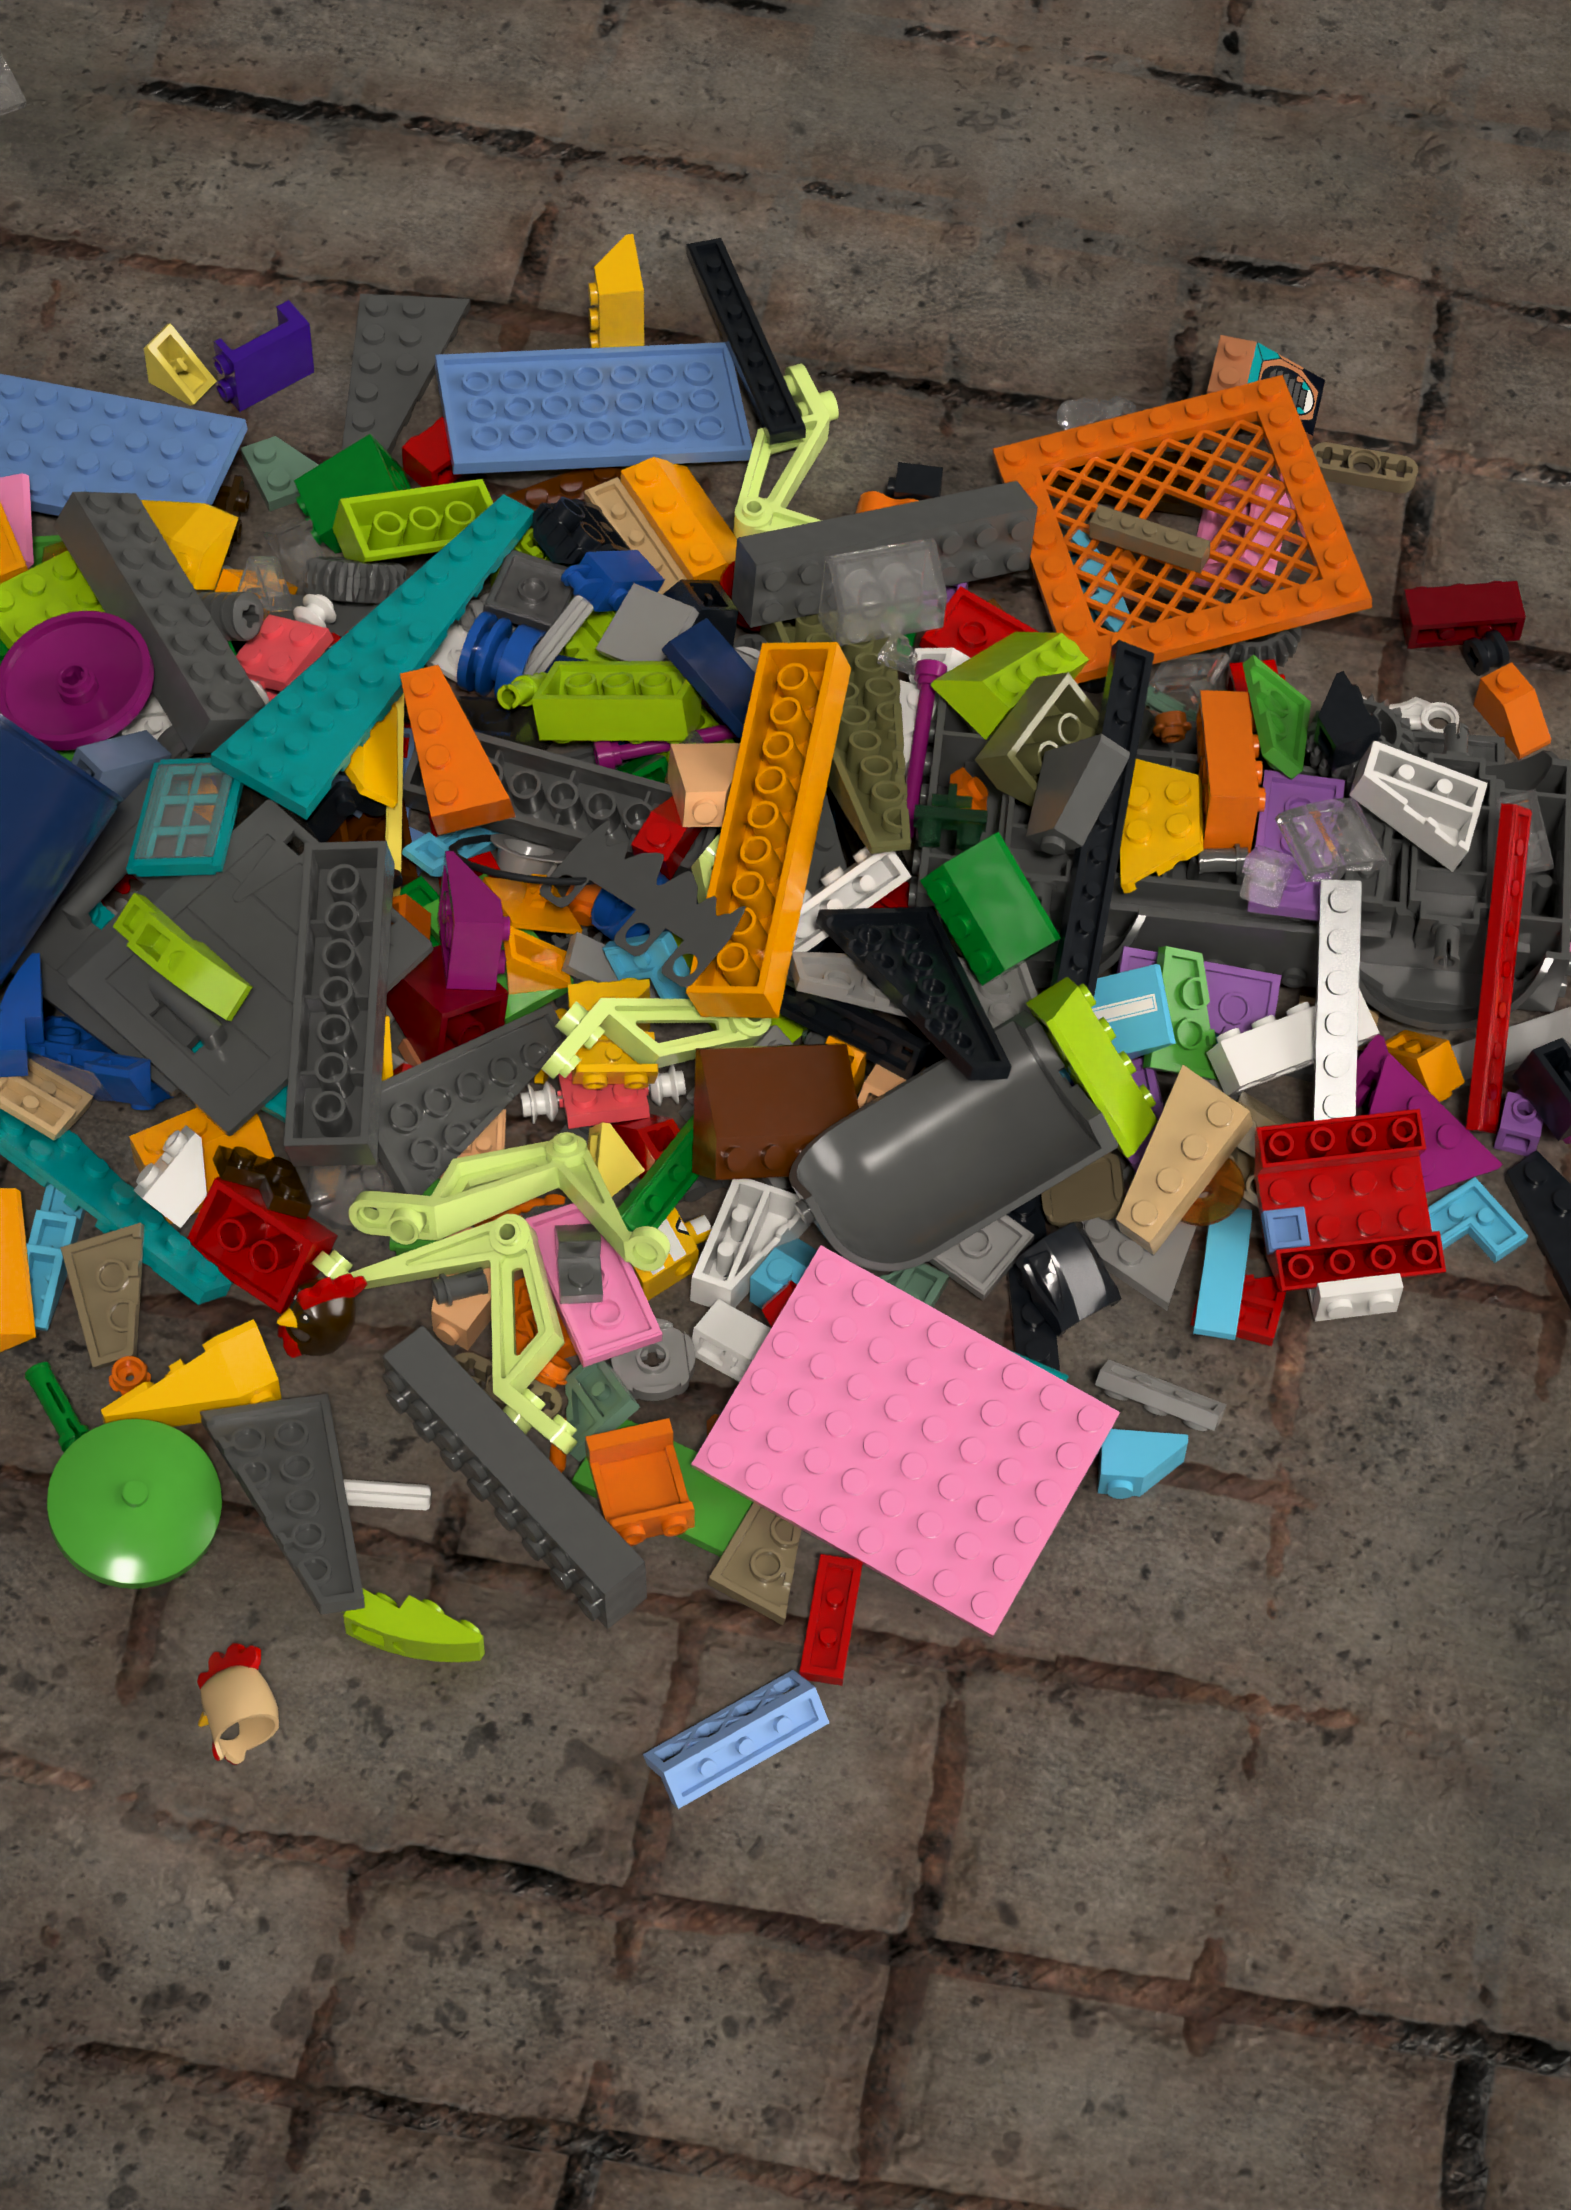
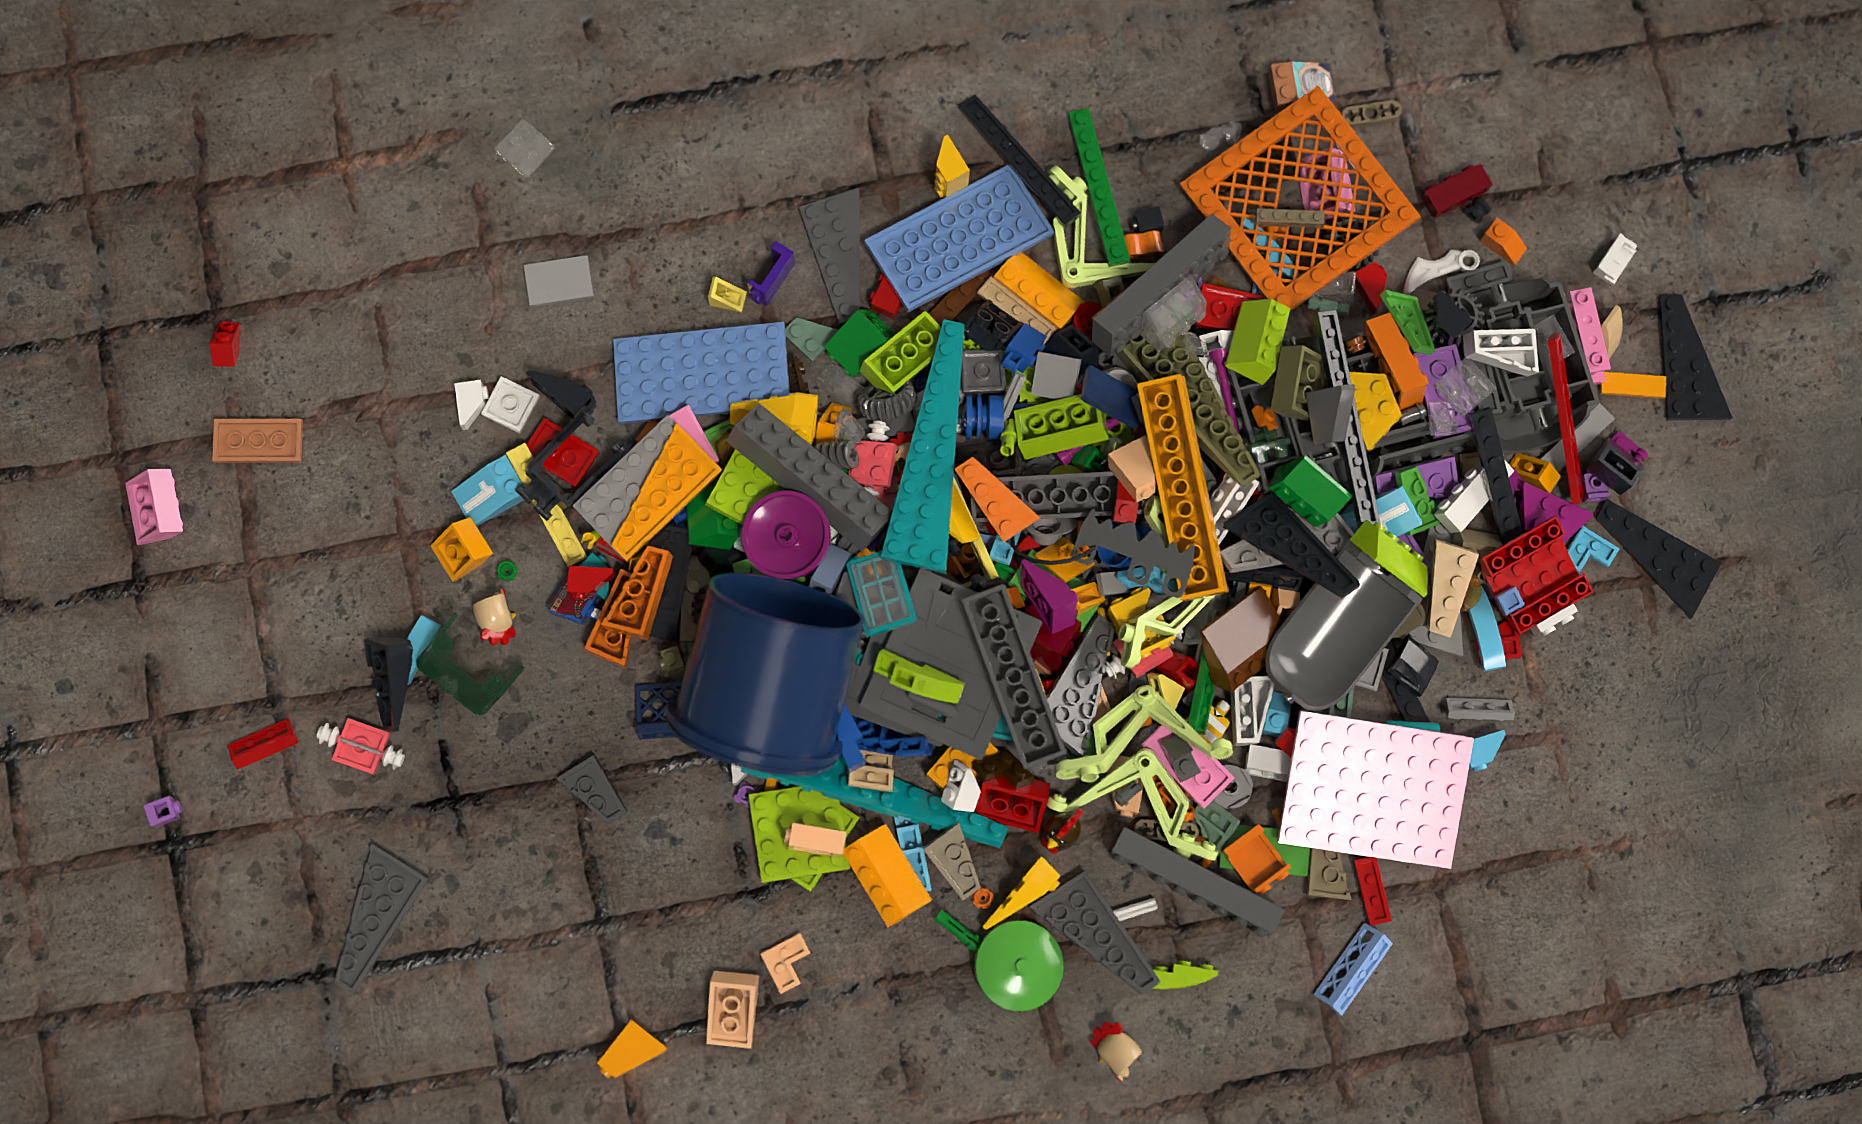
camera: 25 degrees left, 20 degrees up
none -> green plate [1068,108,1130,267]

